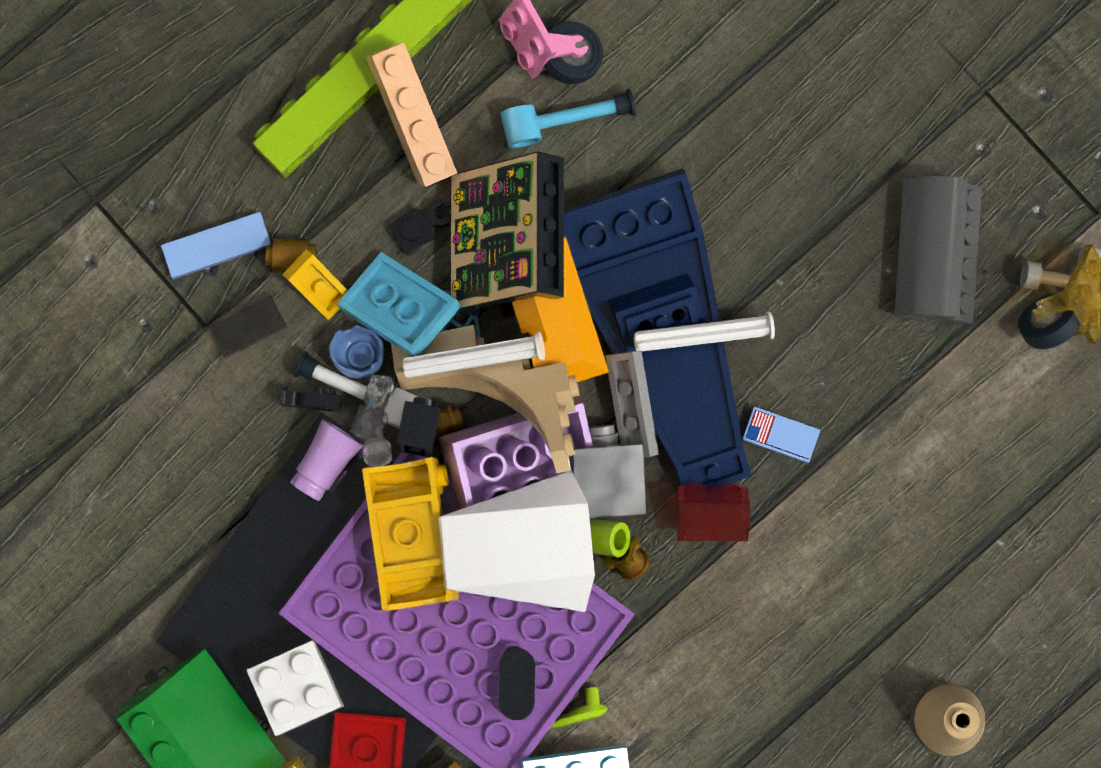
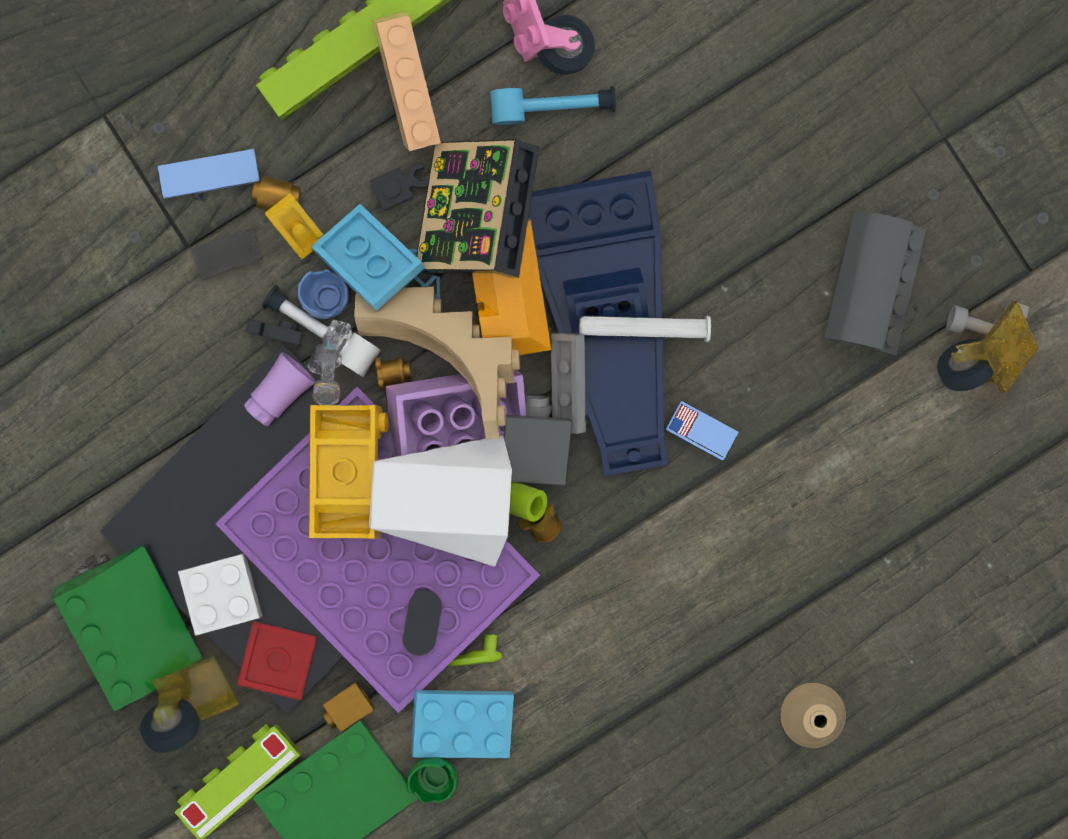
camera: 15 degrees right, 5 degrees up
black brick [396,397,441,458] -> none
white axle [403,331,545,378] -> none
clear red brick [676,484,750,541] -> none

